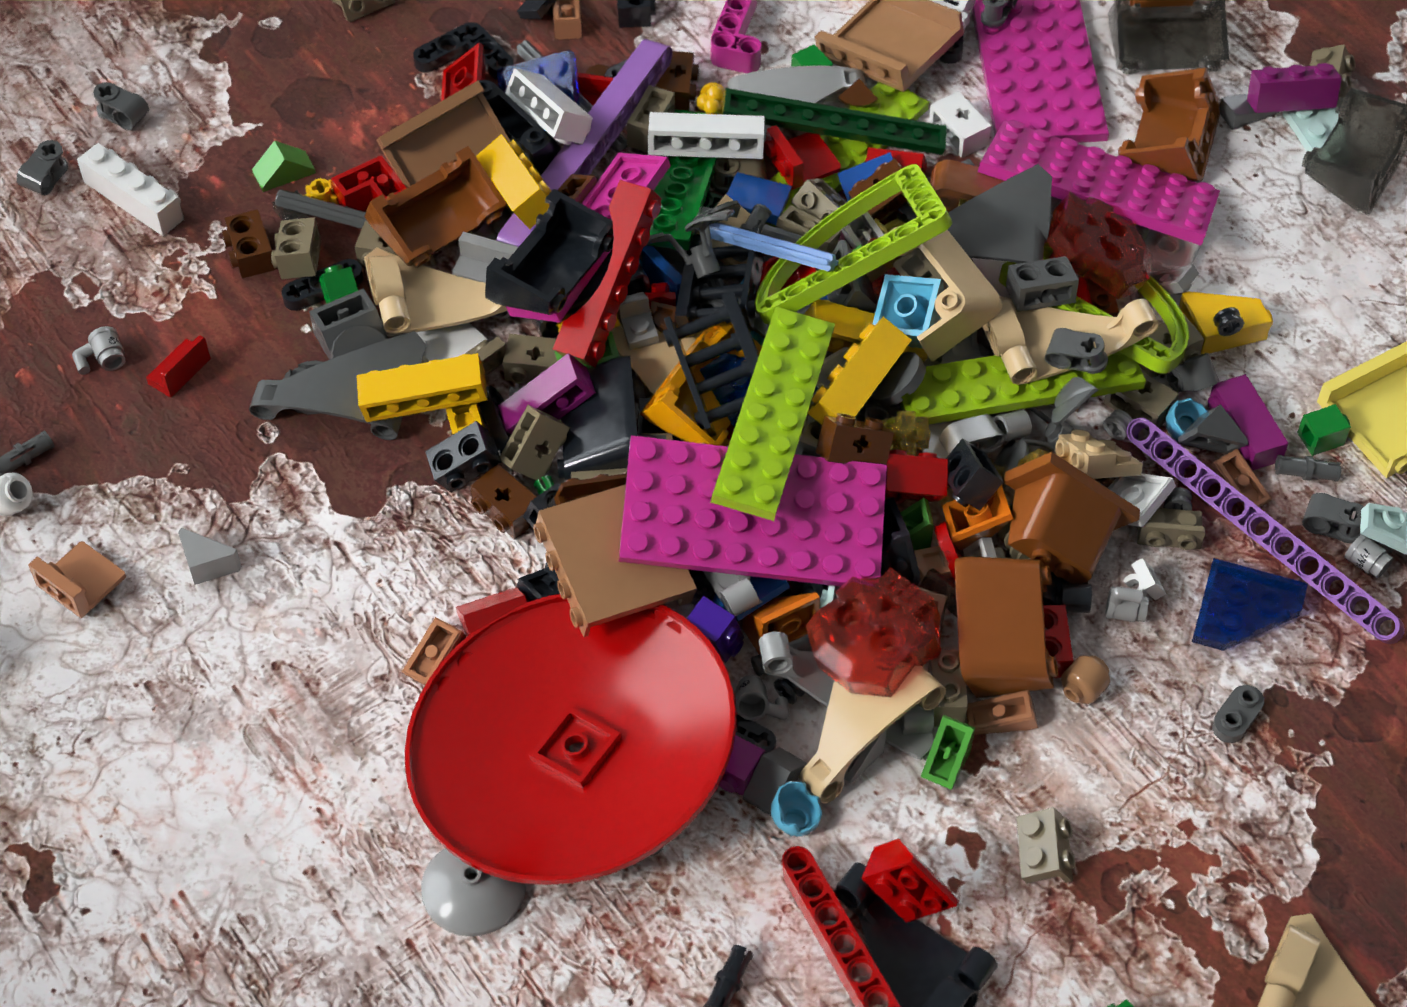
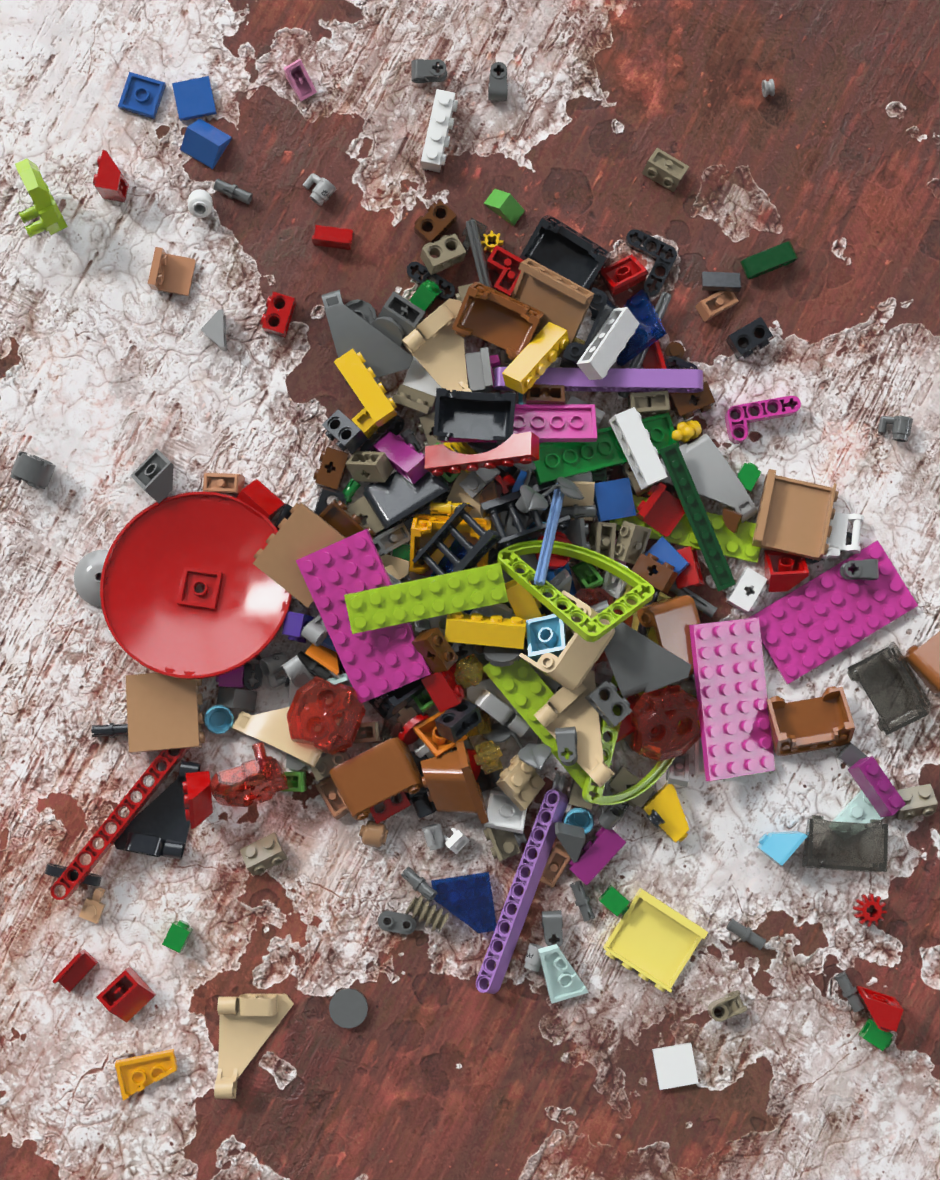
camera: 60 degrees right, 30 degrees up
none -> dark grey brick [10,451,56,489]
none -> medium nougat panel [125,673,205,755]
none -> dark grey slope [130,449,174,503]
none -> clear red brick [210,742,289,807]
none -> red brick [260,292,297,338]
none -> dark grey tile [329,988,368,1028]
none -> dark grey pin [401,867,438,902]
none -> dark tan piece [405,894,450,932]
none -> yellow pin [430,501,470,516]
none -> black windscreen [519,215,611,290]
none -> medium azure slope [757,831,807,866]
none -> red slope [764,550,809,592]

